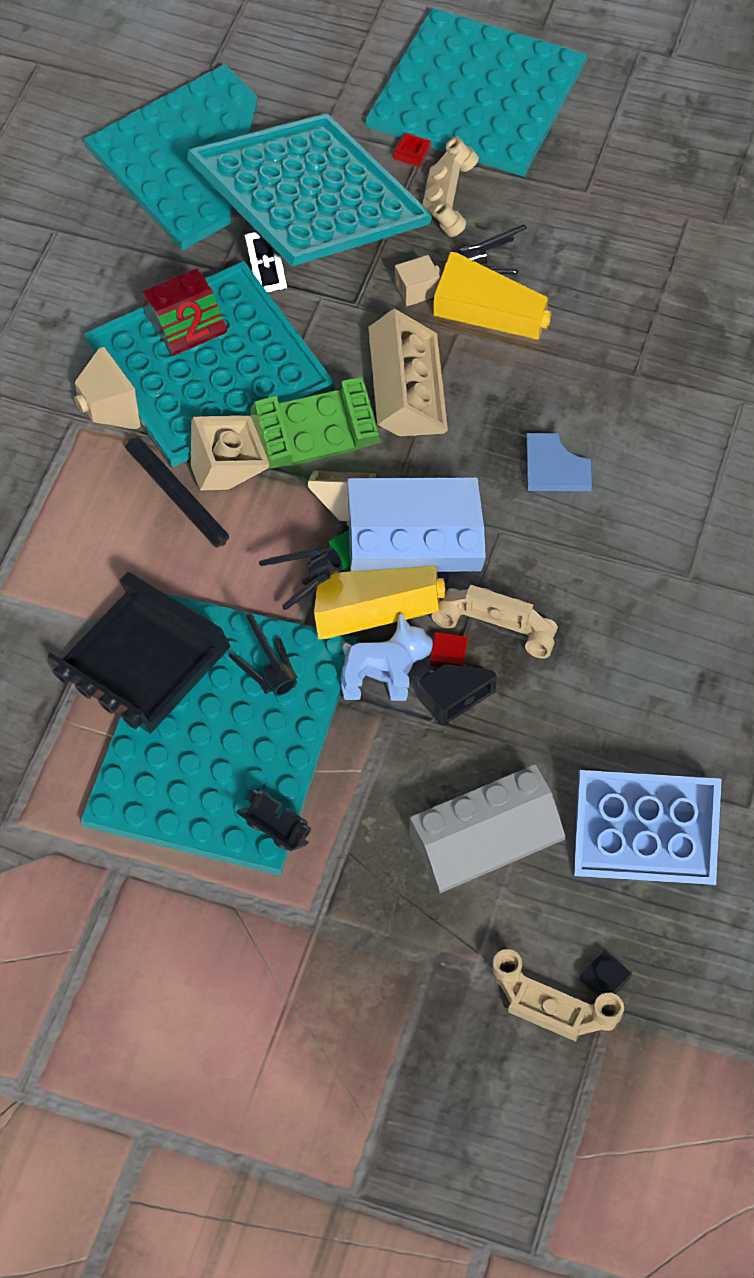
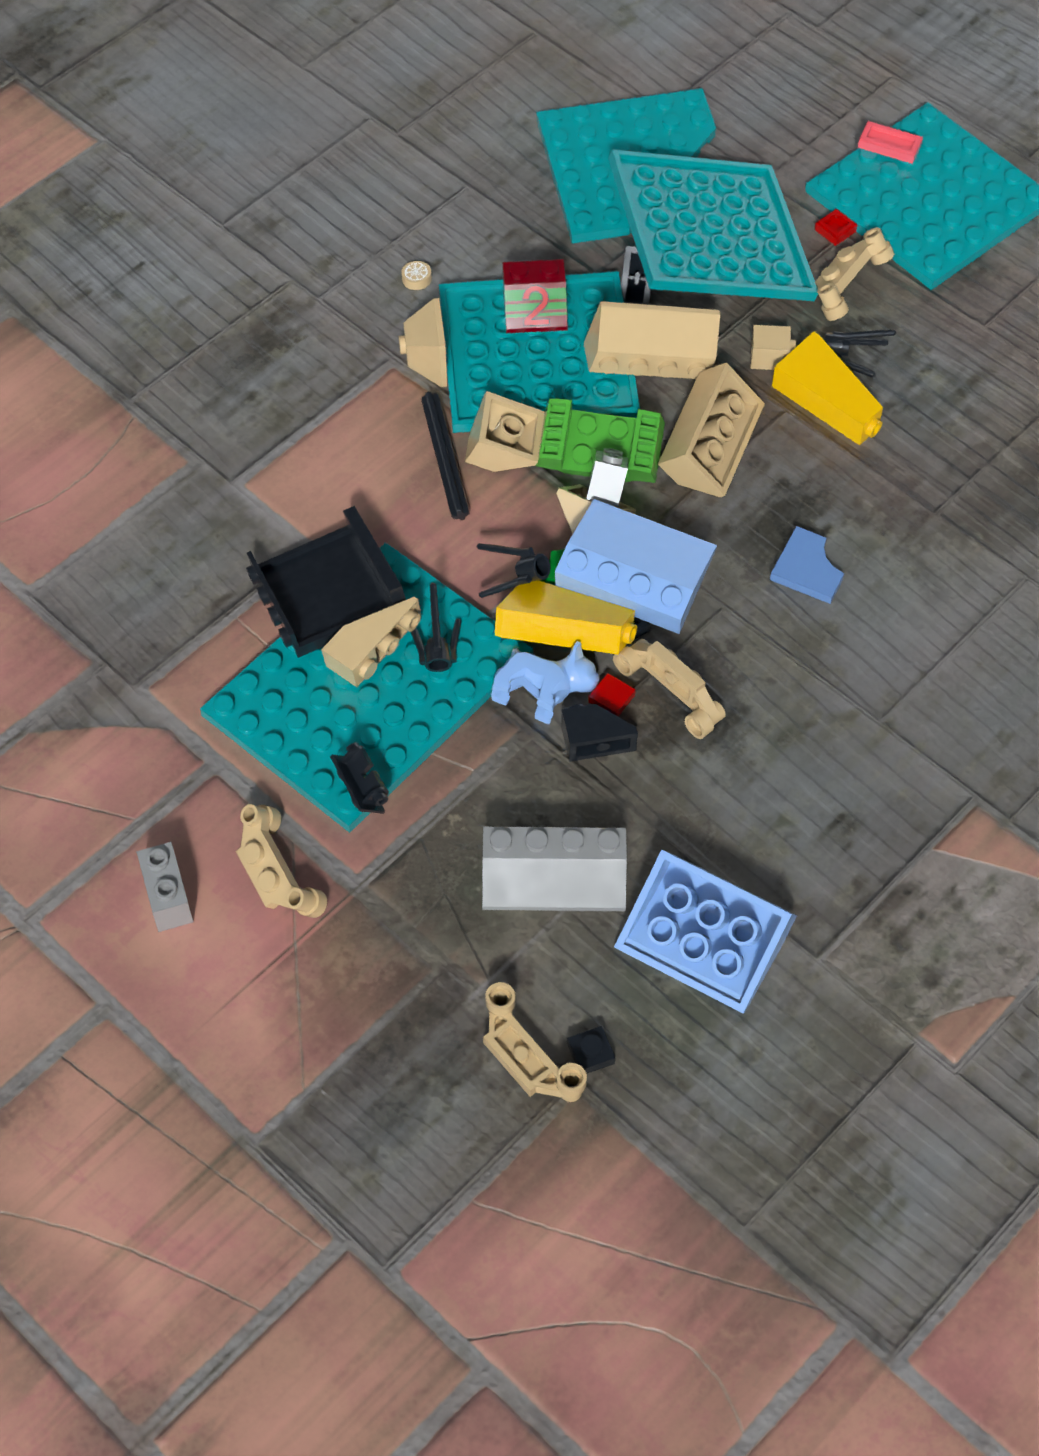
camera: 25 degrees right, 0 degrees up
none -> light grey brick [136,842,193,932]
none -> tan plate [236,804,327,918]
none -> tan slope [321,597,421,687]
none -> tan tile [401,261,432,290]
none -> tan slope [583,301,720,379]
none -> brick [586,448,628,506]
none -> coral tile [857,121,923,164]

